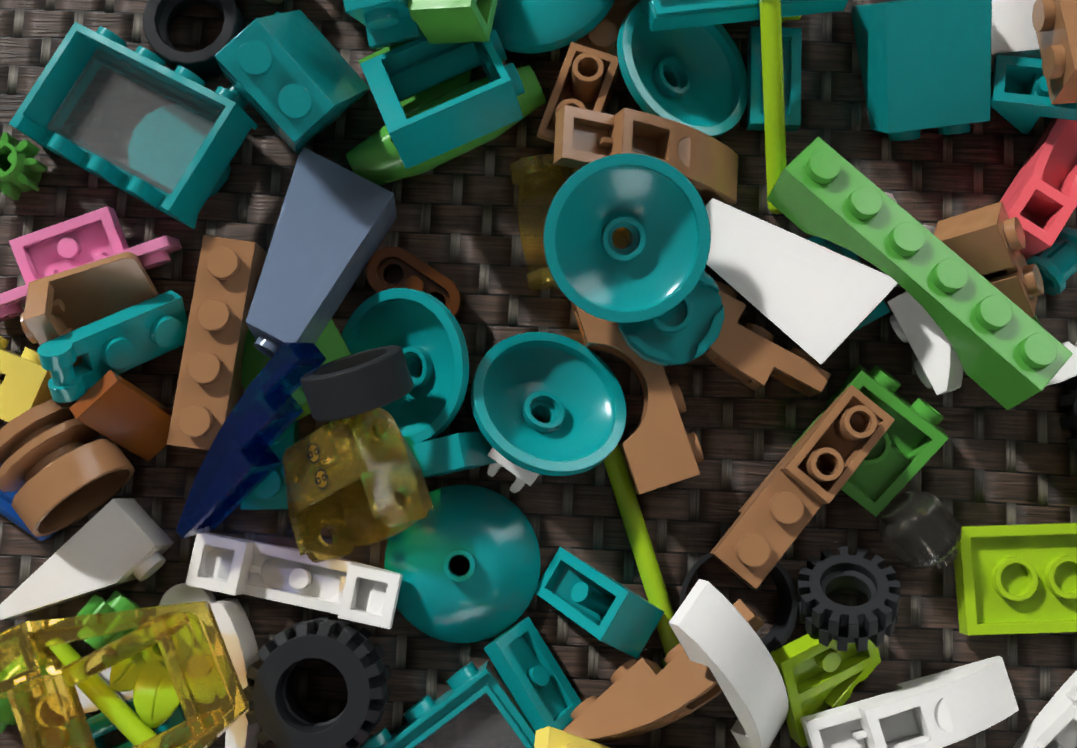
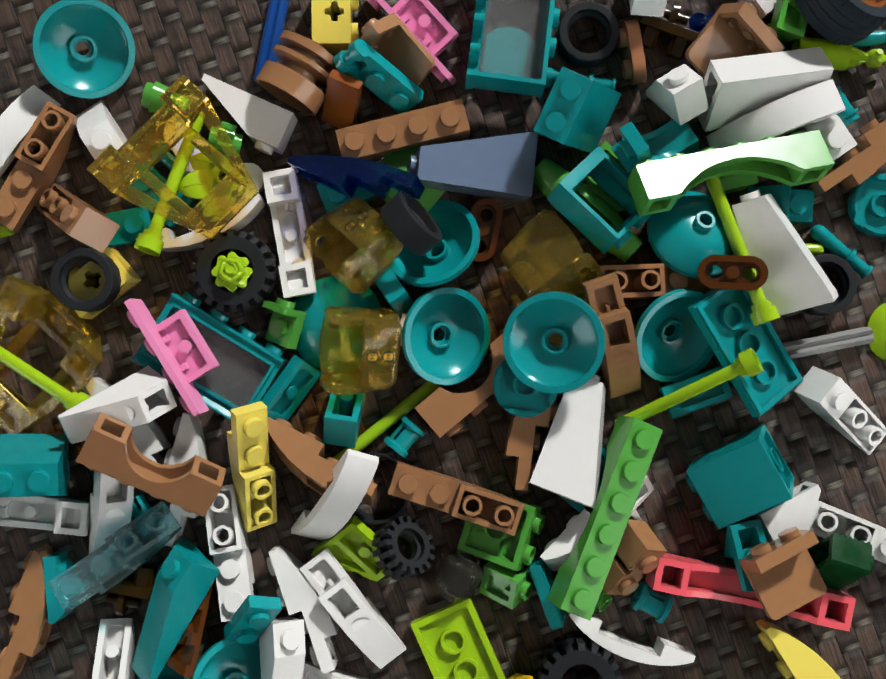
camera: 65 degrees right, 5 degrees up
none -> lime plant [211,252,253,292]
none -> bright green bracket [262,297,307,350]
none -> clear yellow piece [319,306,402,395]
none -> teal bush [384,415,426,458]
none -> bright green bracket [479,562,534,610]
none -> clear yellow piece [500,209,601,298]
none -> teal tile [529,557,568,630]

